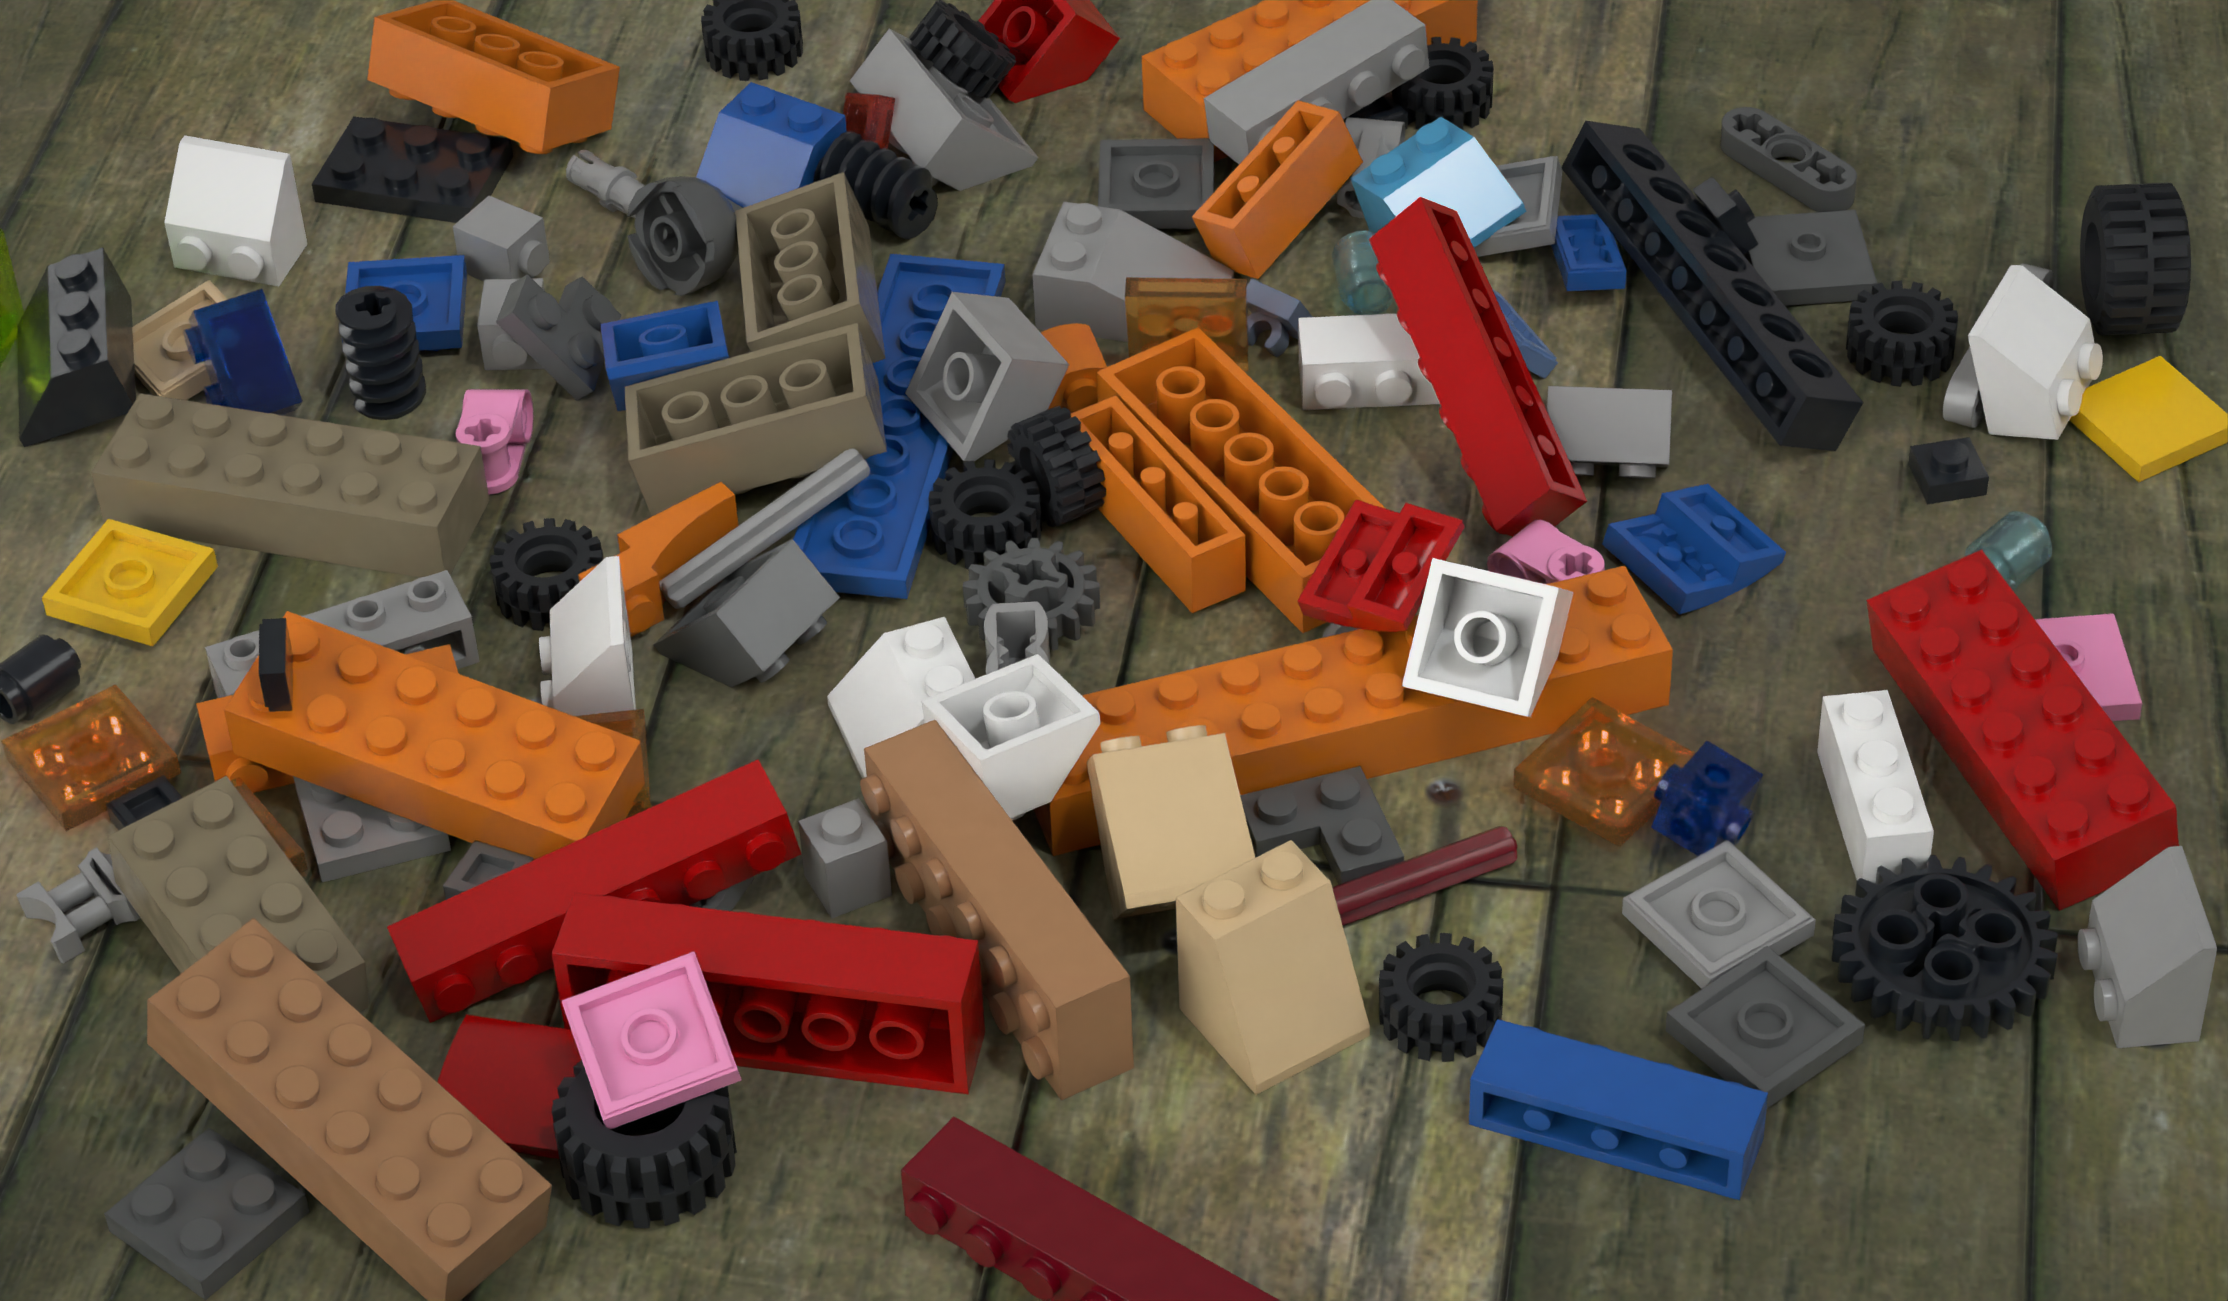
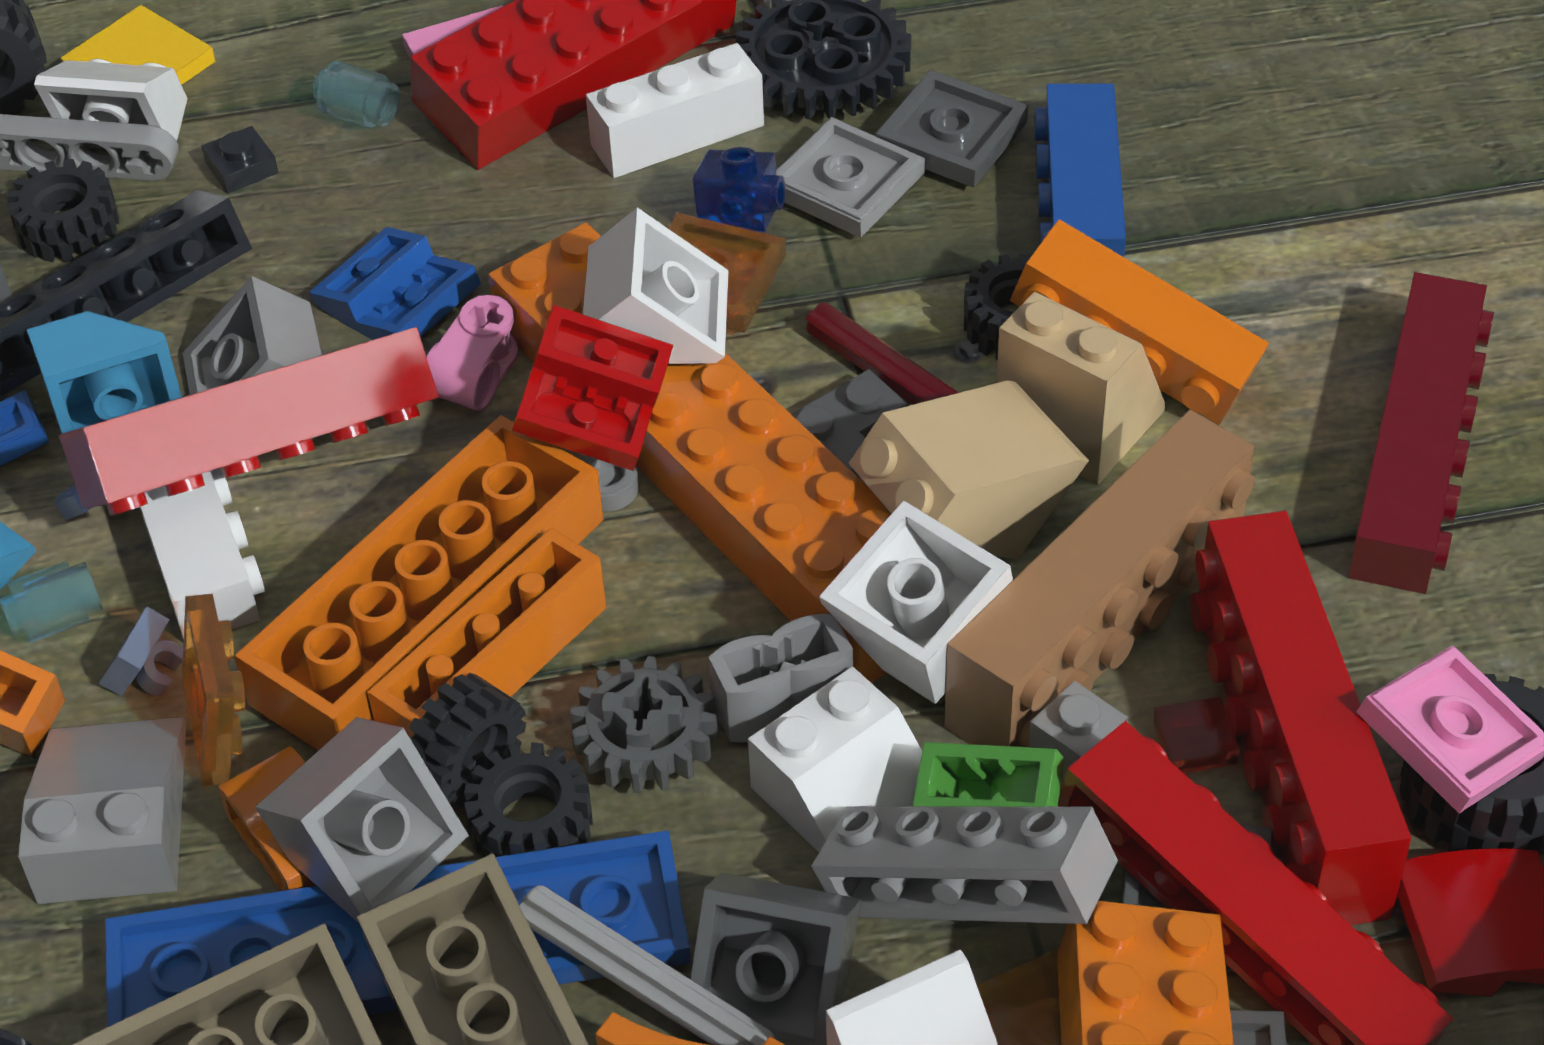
camera: 110 degrees left, 5 degrees up
none -> dark azure slope [27,311,182,434]
none -> light grey brick [811,806,1118,924]
none -> bright green arch [912,742,1065,807]
none -> orange brick [1010,219,1270,425]

